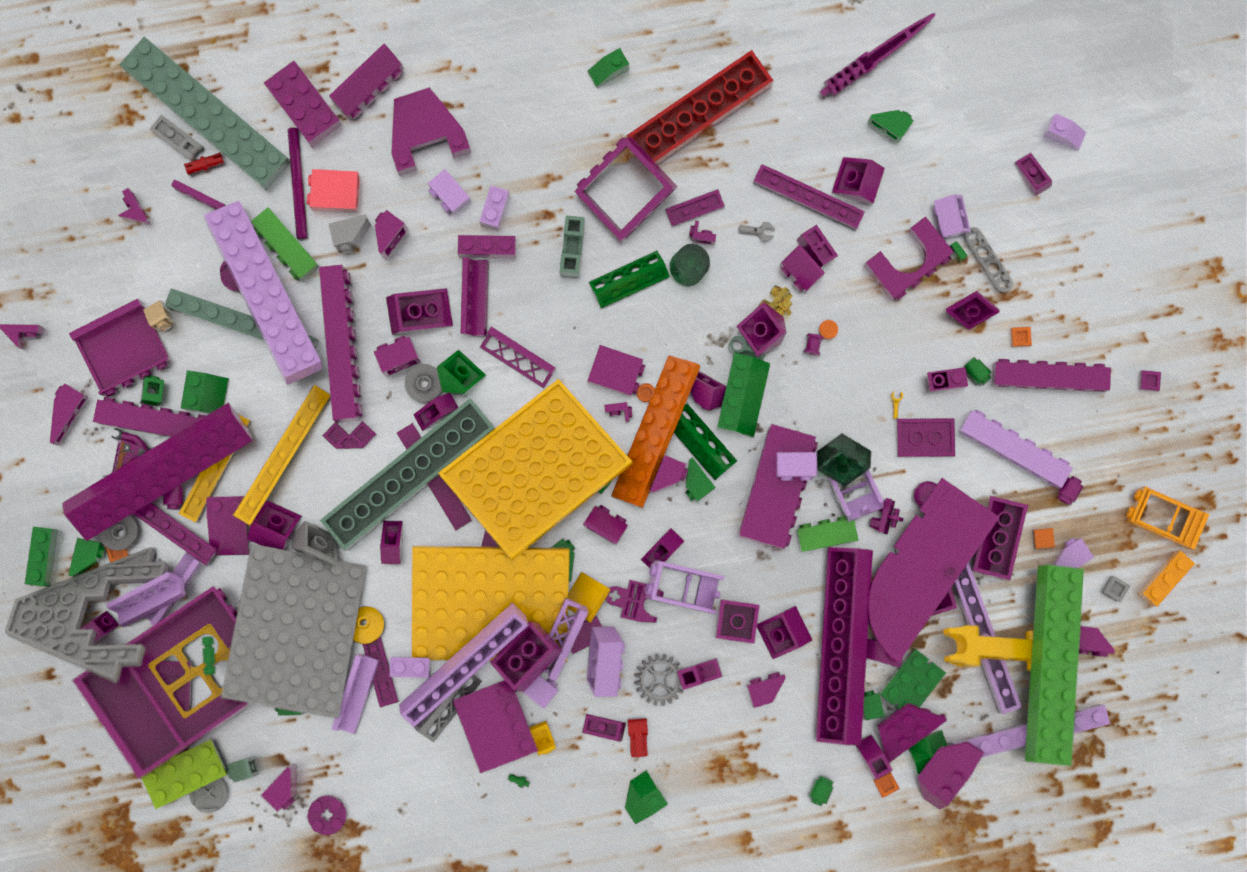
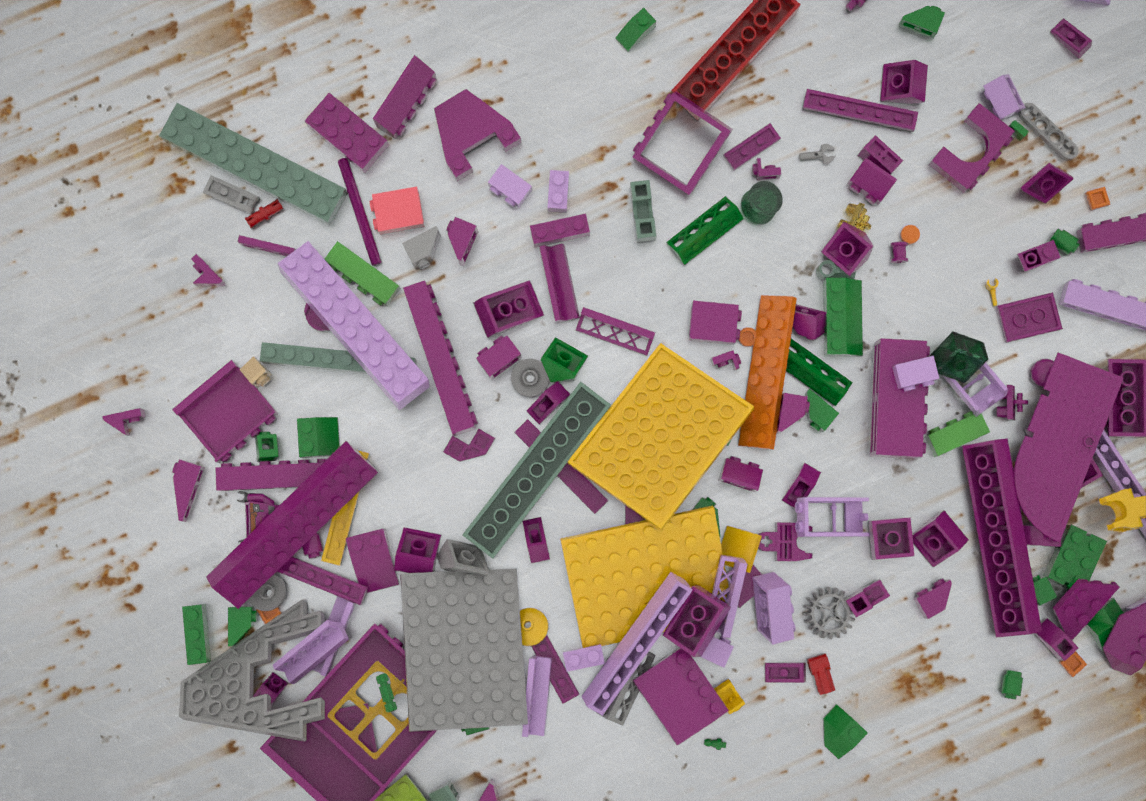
camera: 10 degrees left, 0 degrees up
yellow plate [233,385,330,525] -> none

